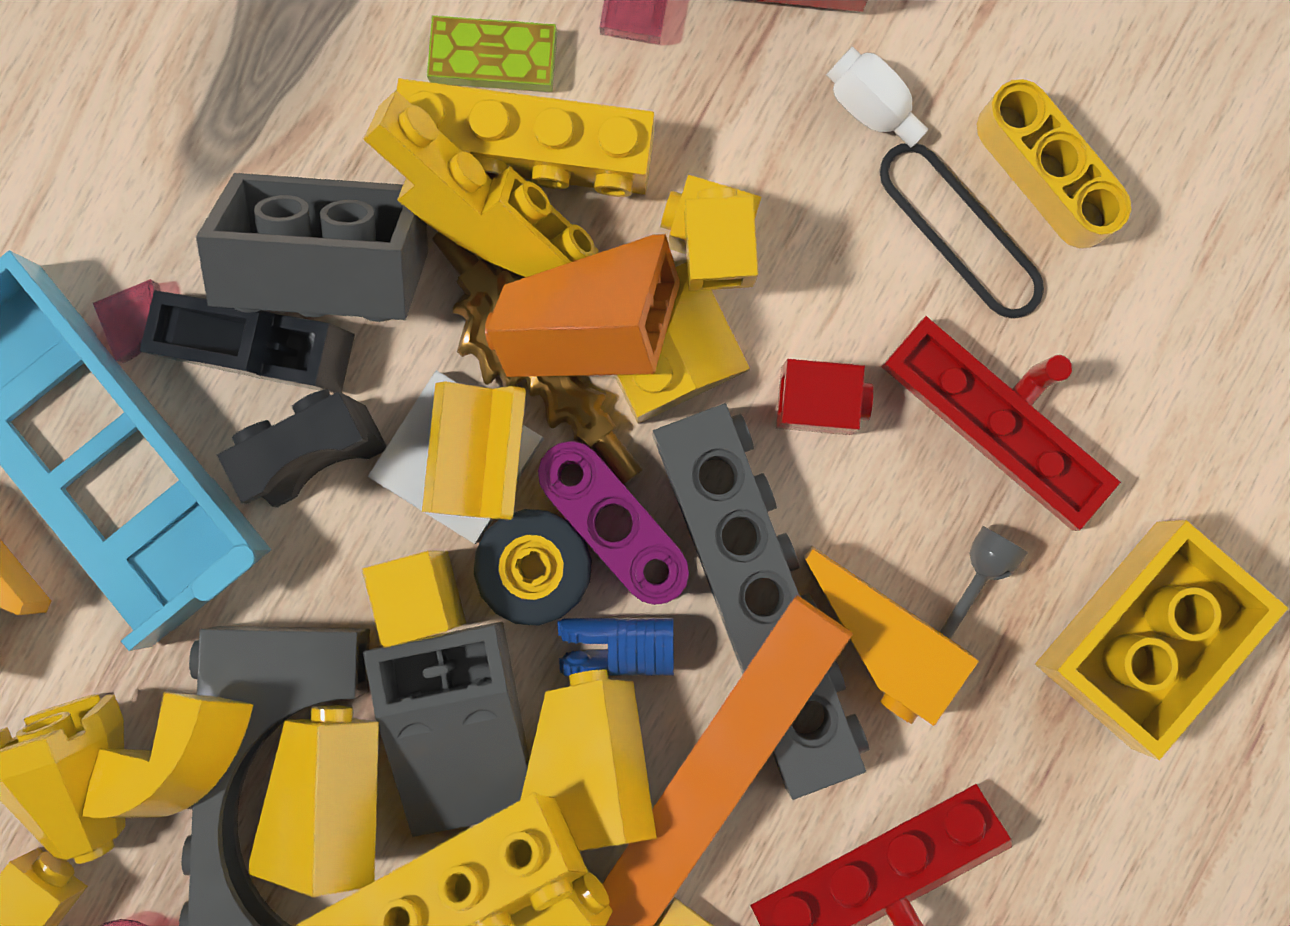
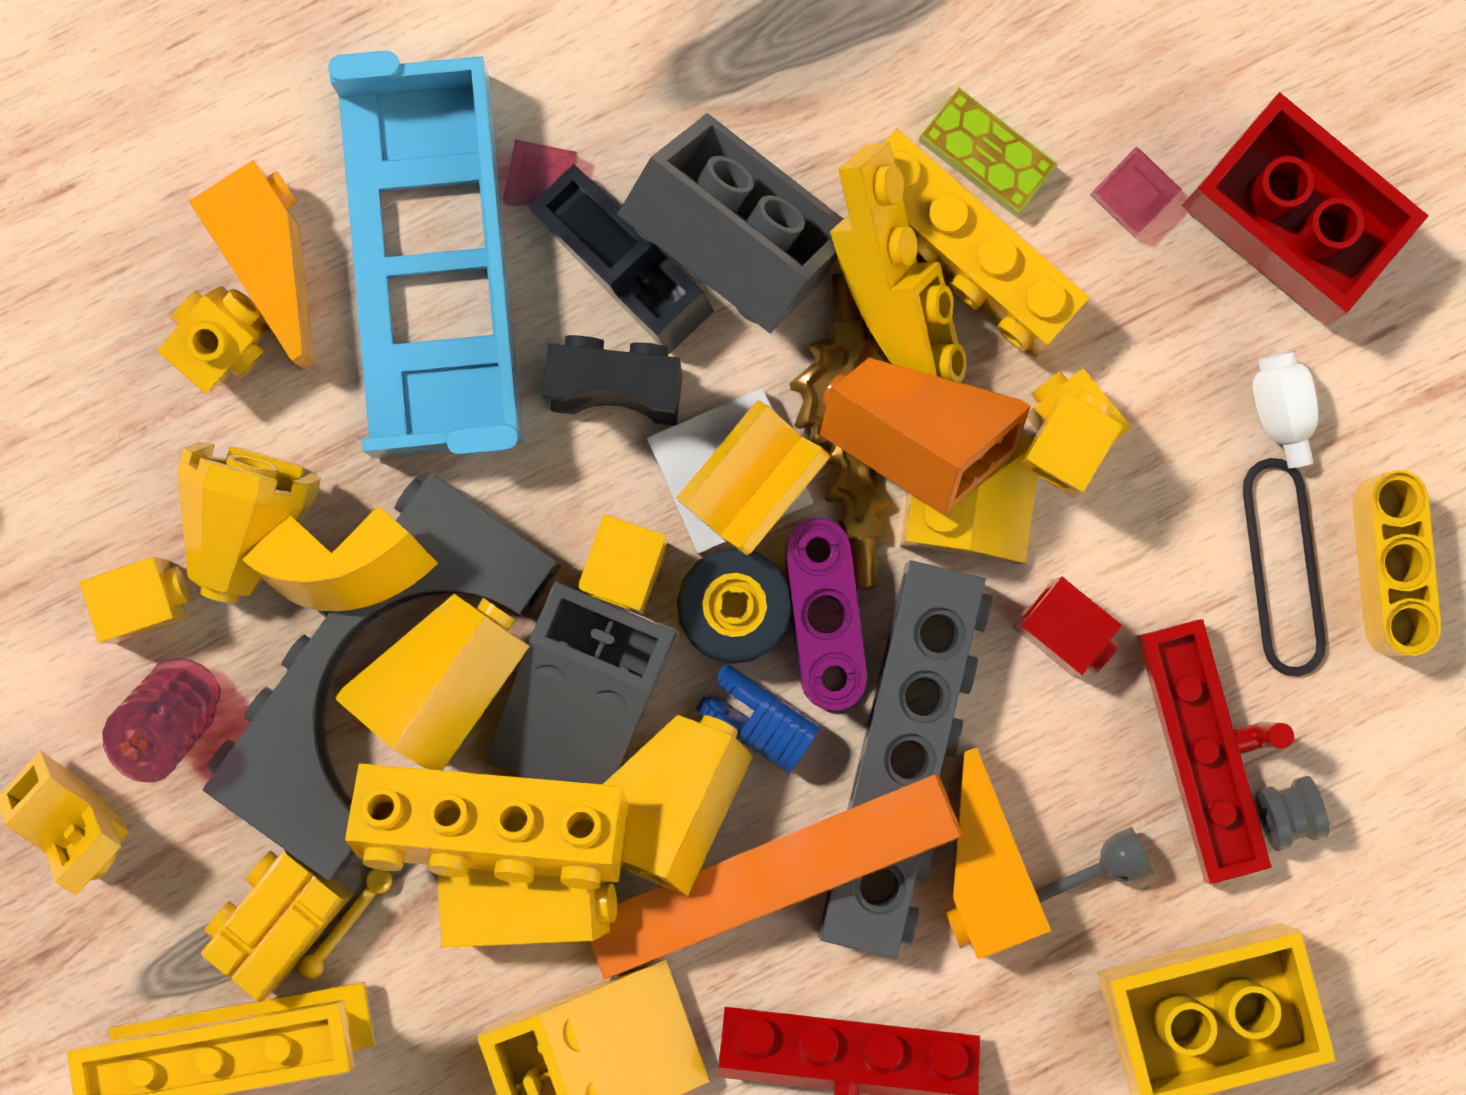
camera: 30 degrees right, 0 degrees up
none -> dark grey wheel [1256,776,1329,851]

